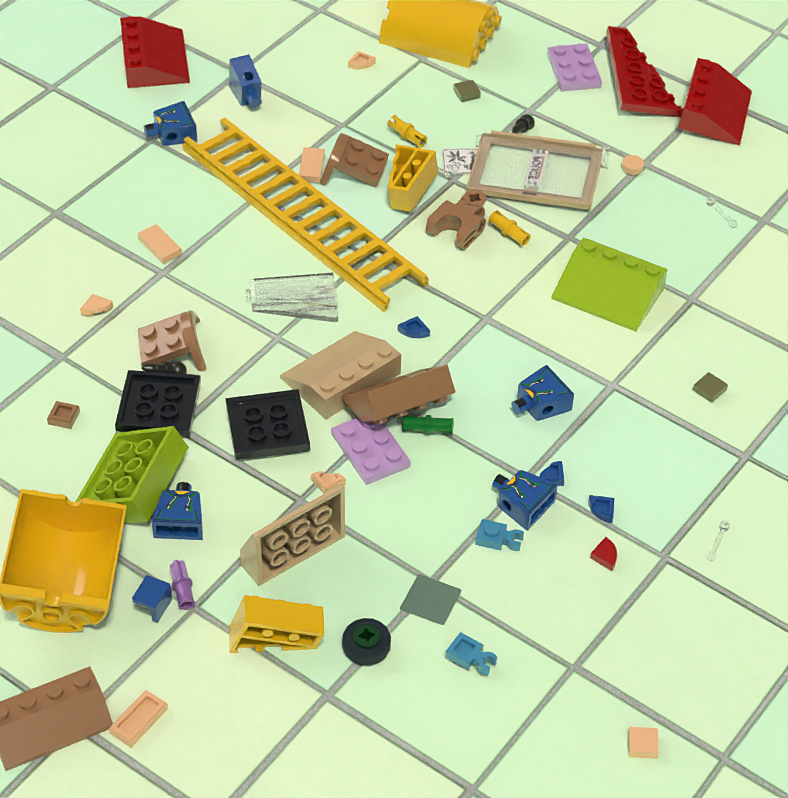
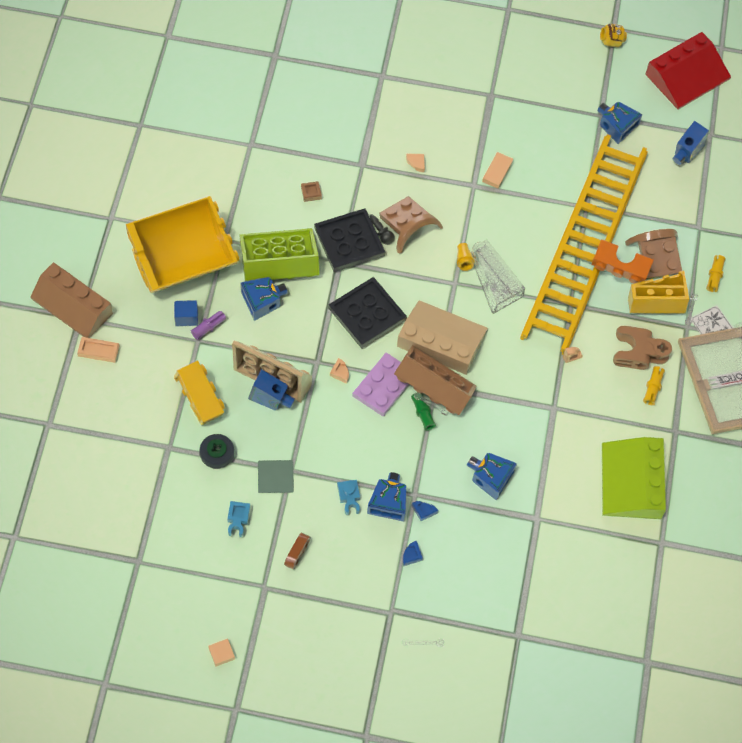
camera: 60 degrees right, 15 degrees up
light nougat tile [299,147,325,183] -> none
blue tile [397,316,430,339] -> none
red tile [590,537,617,571] -> none
olive tile [693,372,728,402] -> none
none -> blue torso [248,369,295,410]
none -> dark orange beam [284,532,311,570]
none -> clear hinge [414,392,449,416]
none -> yellow cone [457,243,475,271]
none -> light nougat tile [563,347,583,363]
none -> orange arch [591,239,654,284]
none -> yellow head [600,23,627,47]

